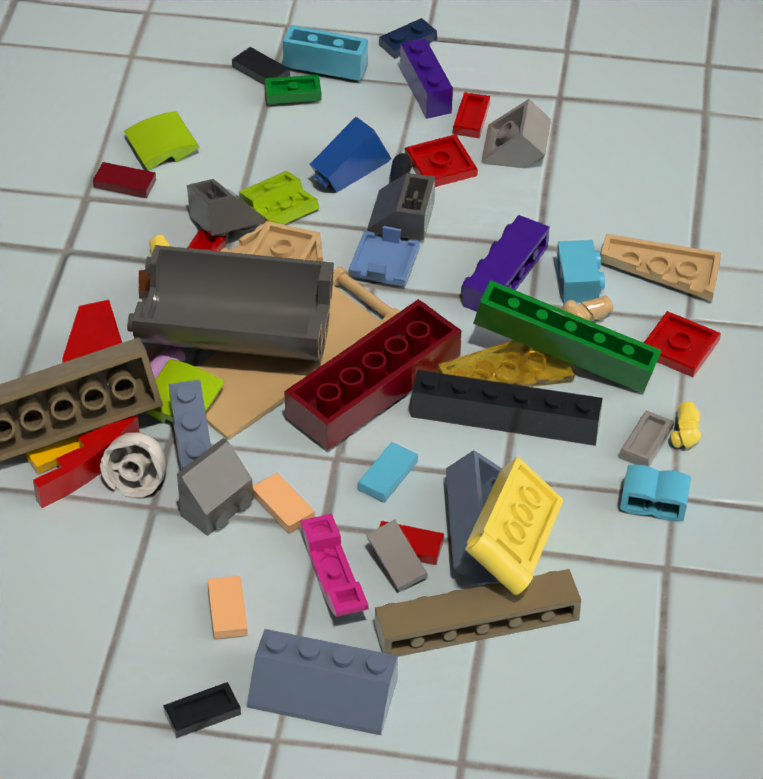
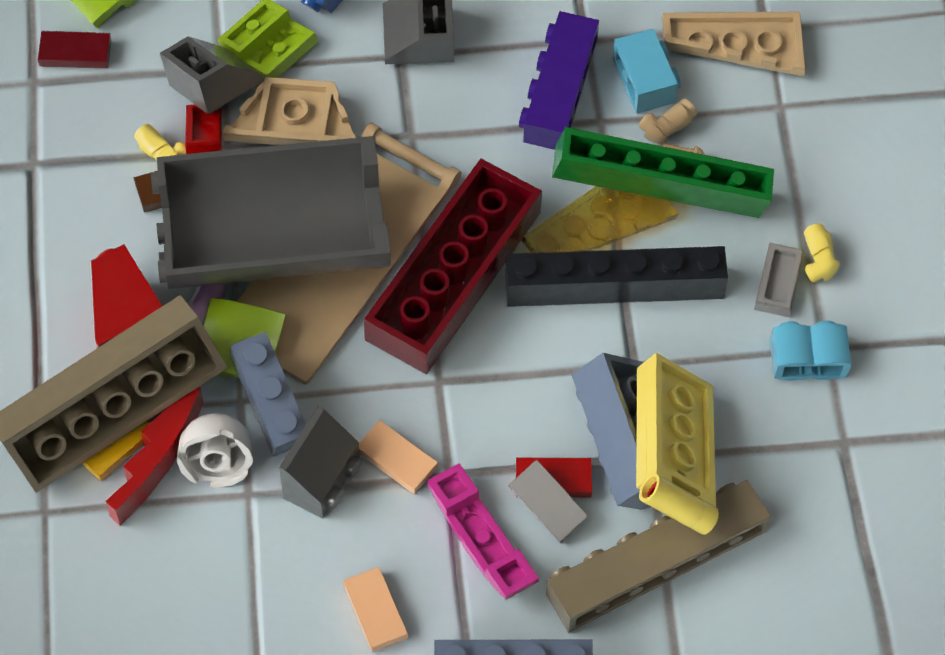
camera: 15 degrees left, 15 degrees up
medium blue piece [348,226,420,287] -> none
medium azure tile [358,442,418,502] -> none
red tile [643,311,721,378] -> none

